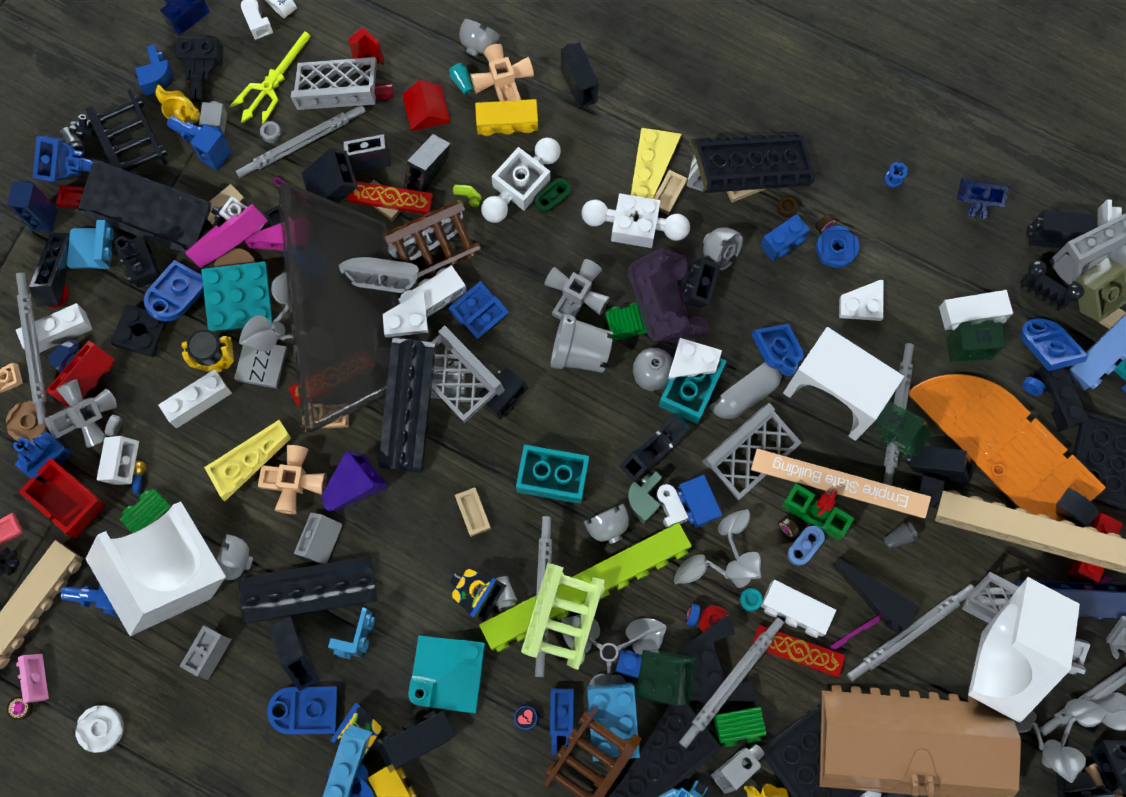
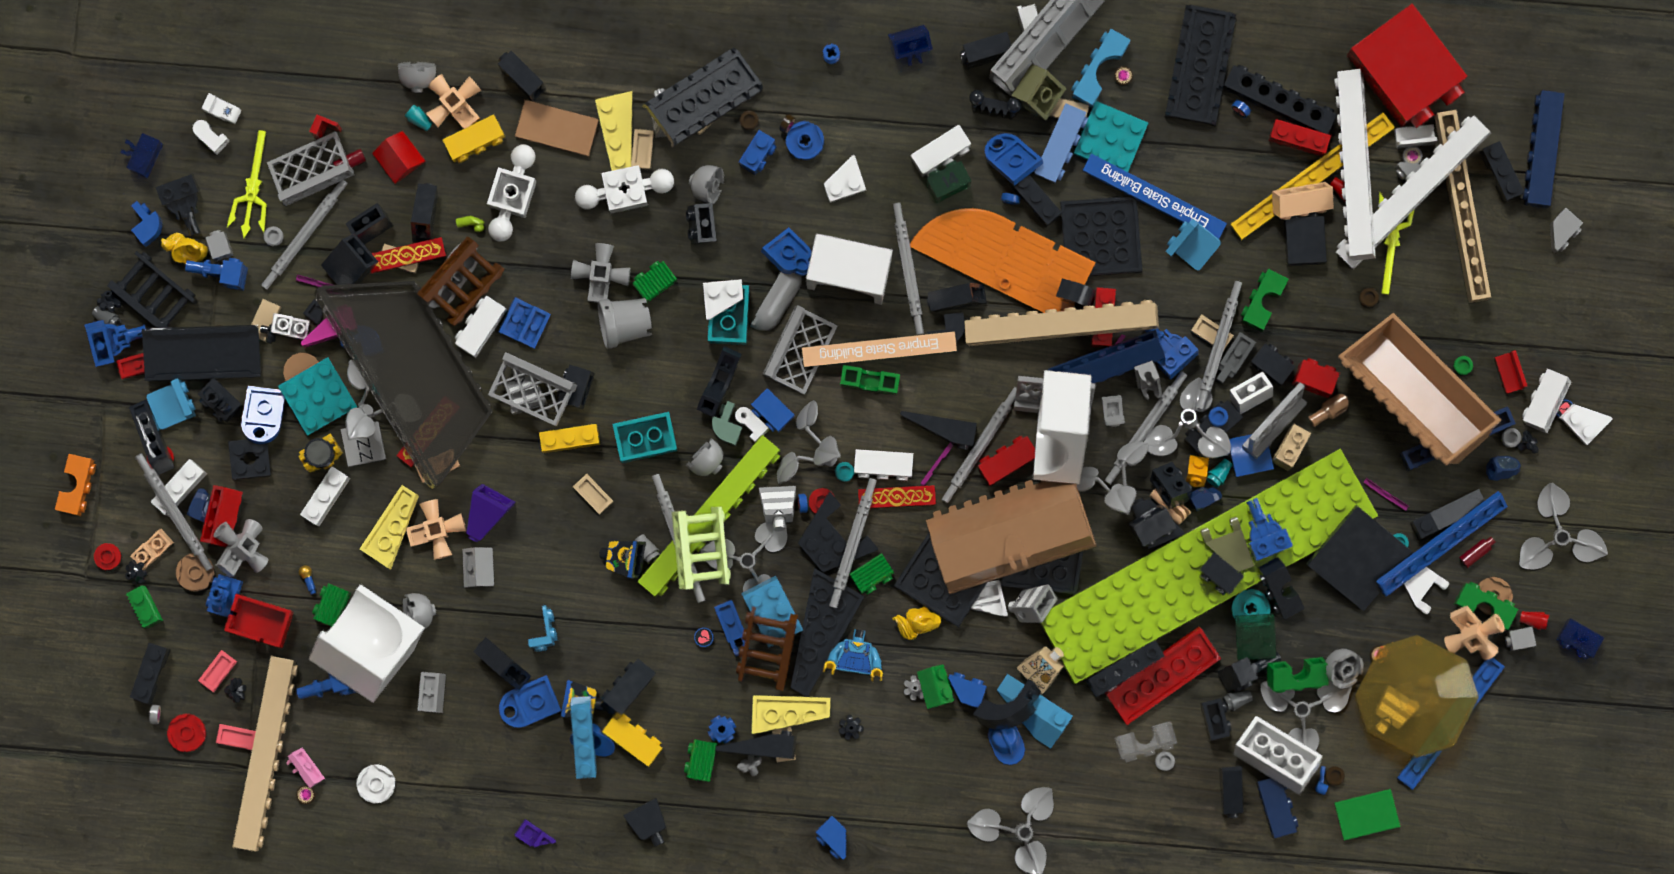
camera: 20 degrees left, 10 degrees up
dark blue brick [7,180,58,232] -> none
white brick [97,436,139,485] -> none
light grey tile [105,415,122,437] -> none
dark pink slope [185,204,268,268] -> none
black plate [238,557,377,624] -> none
light grey brick [339,257,418,293] -> none
black plate [379,338,437,473] -> none
white wing [383,291,428,337] -> none
teal slope [408,636,485,714] -> none
dark green plate [535,178,571,213] -> none
blue brick [615,650,643,679] -> none
clear purple windscreen [628,248,711,341] -> none
light grey cylinder [633,348,673,391] -> none
clear green brick [636,649,696,706] -> none
light grey torso [710,744,765,794] -> none
dark brown tile [778,517,799,539] -> none
medium blue plate [787,526,825,566] -> none
red piece [816,489,838,516] -> none
clear green brick [873,401,930,456] -> none
dark grey cone [883,521,918,550] -> none
none -> medium nougat tile [515,100,599,157]
none -> yellow brick [539,424,600,453]
none -> light grey torso [759,486,796,532]
none -> red brick [978,435,1035,487]

